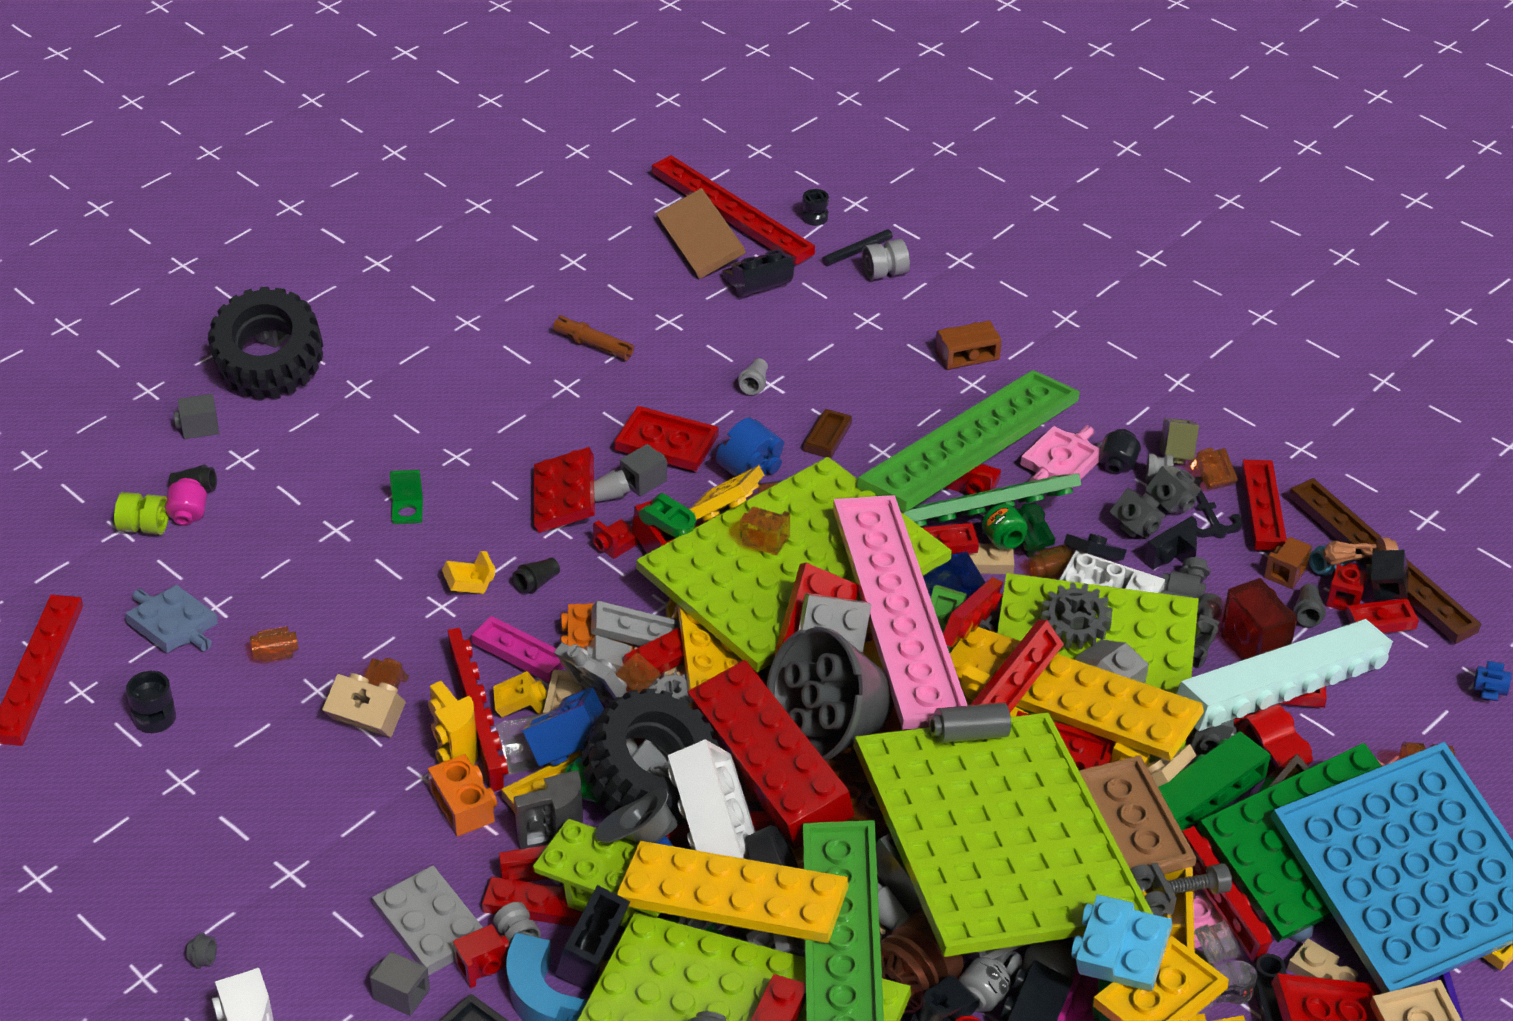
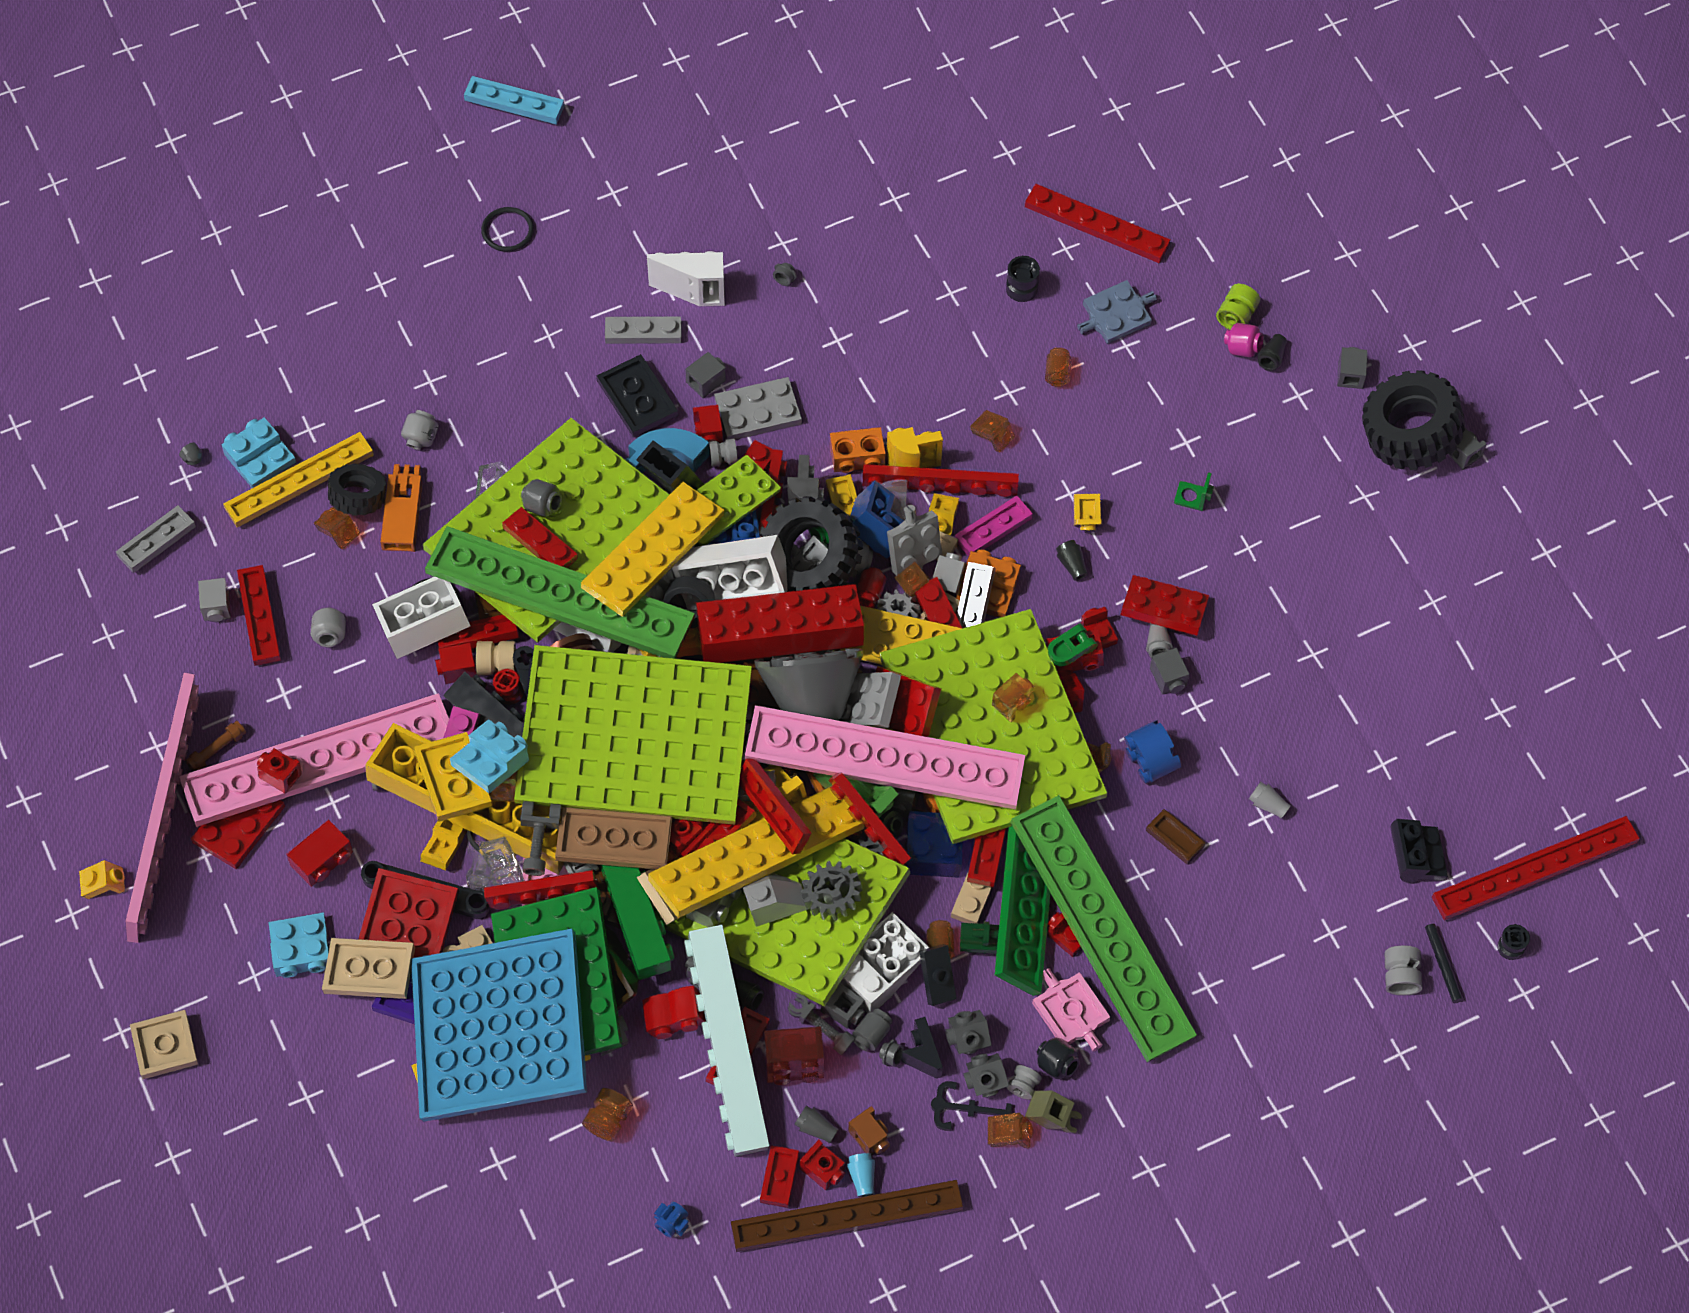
camera: 110 degrees right, 20 degrees up
tan brick [322,673,406,738] -> none
dark orange pin [553,315,634,361] -> none
dark grey piece [596,787,677,844] -> none
red plate [615,406,719,472] -> none
medium nougat tile [656,188,746,279] -> none
yellow plate [689,465,765,522] -> none
dark grey brick [929,702,1011,743] -> none
dark orange brick [935,320,1002,370] -> none
green head [982,504,1028,550] -> none
red plate [1241,459,1287,550] -> none
nougat piece [1323,537,1398,565] -> none
black brick [1366,550,1409,600] -> none

